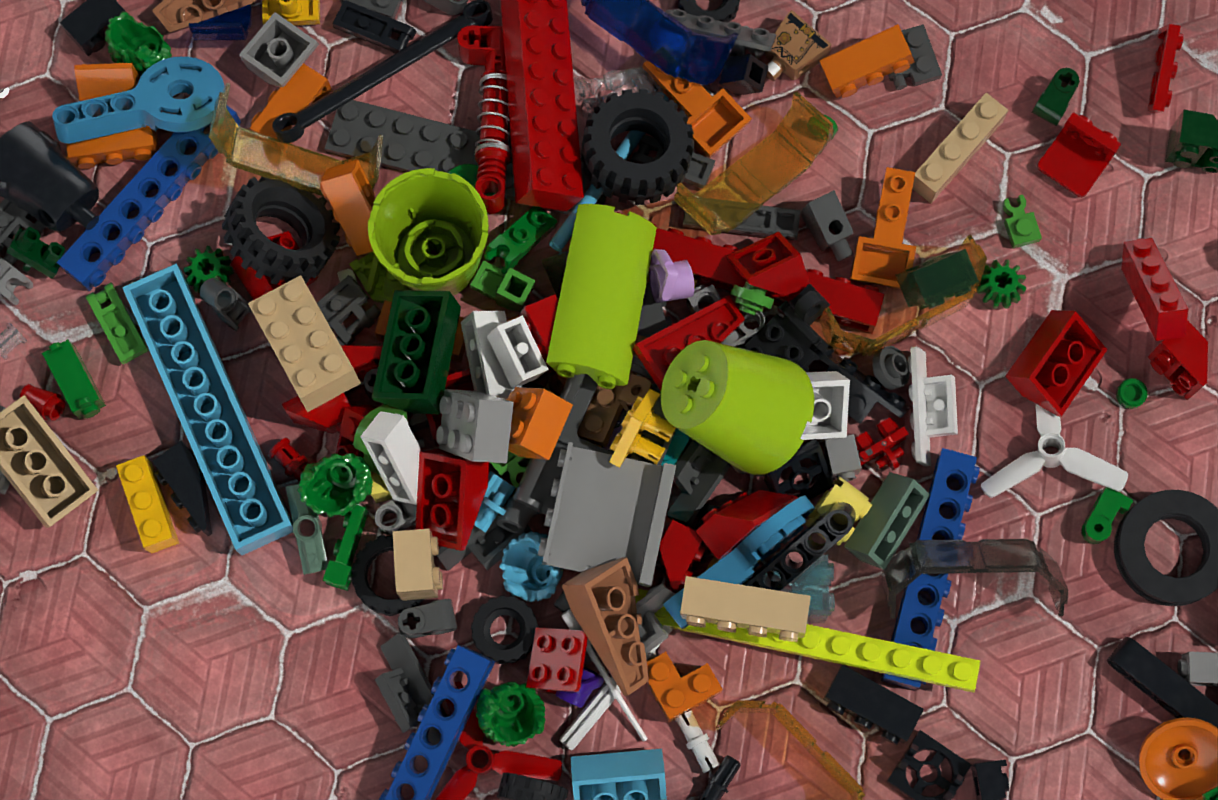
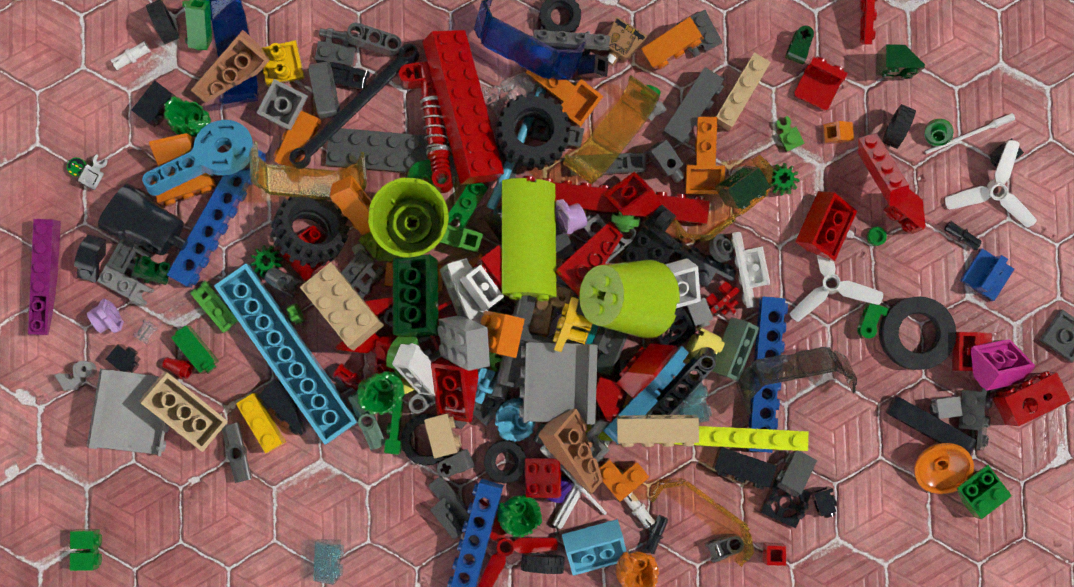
camera: 15 degrees left, 10 degrees up
none -> dark grey piece [222,422,252,483]
none -> bright green plate [287,303,306,325]
none -> dark grey beam [309,61,340,119]
none -> clear light blue slope [313,539,344,585]
none -> light grey rock [646,99,666,121]
none -> dark grey brick [662,67,724,146]
none -> dark grey brick [775,451,817,497]
none -> orange brick [823,121,854,143]
none -> black tyre [882,104,916,149]

